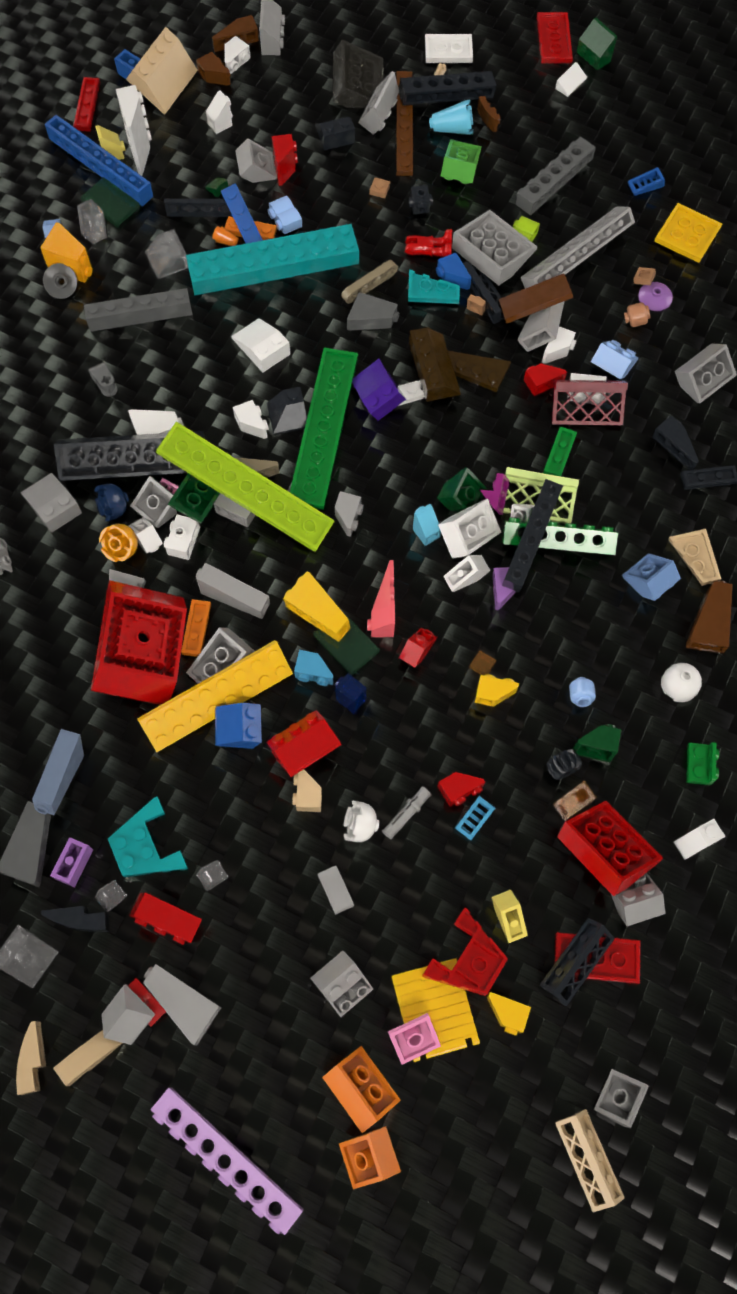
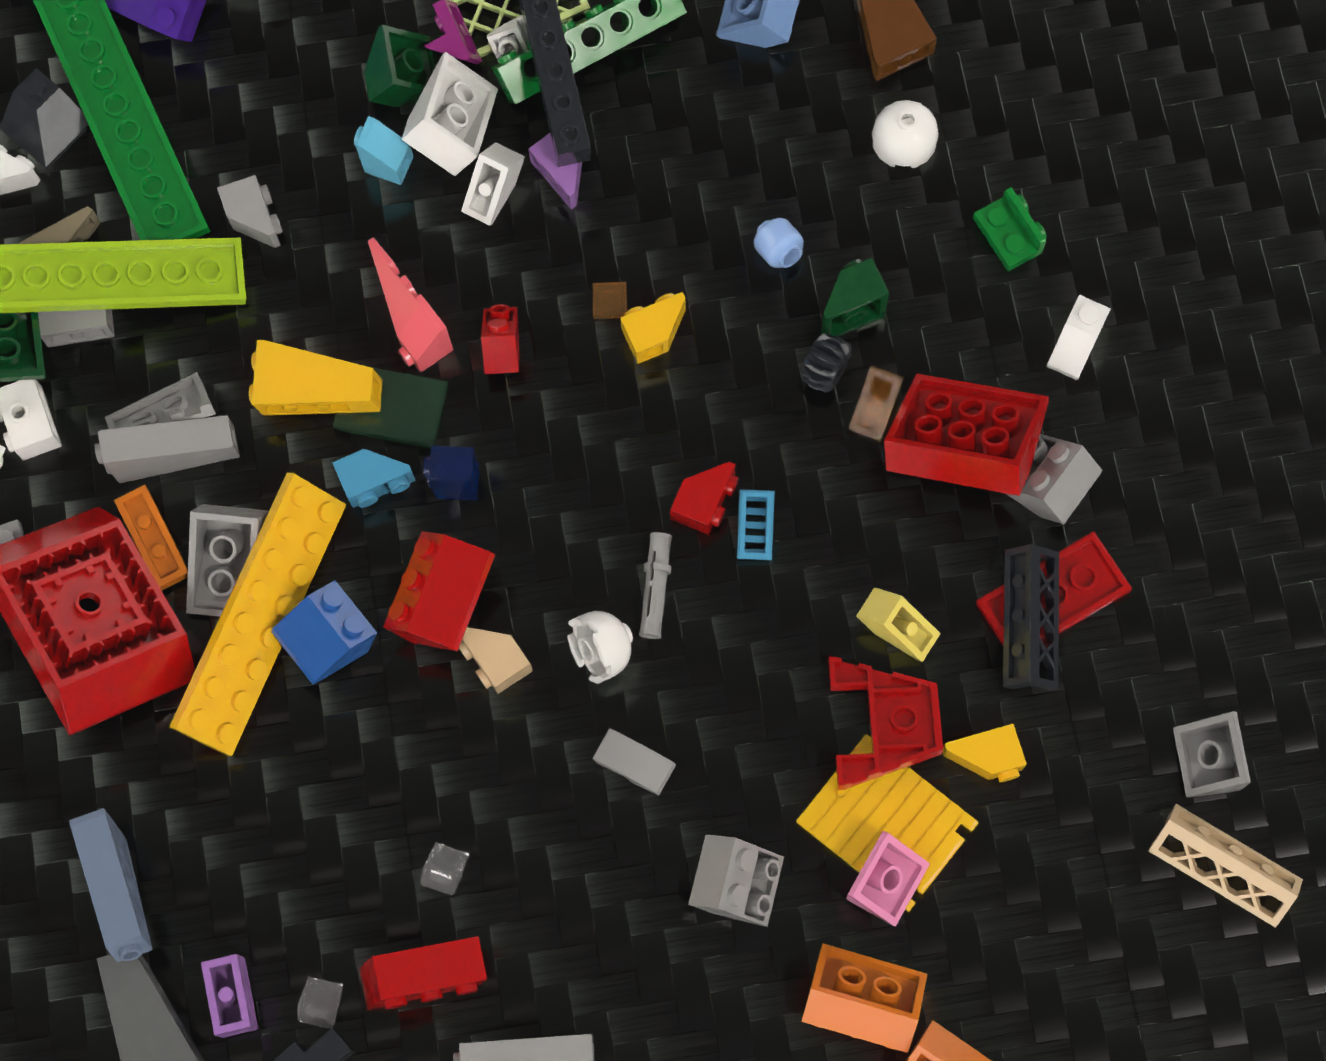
camera: 30 degrees left, 5 degrees up
teal wing [108,796,188,877] -> none
none -> light grey wing [105,372,216,429]

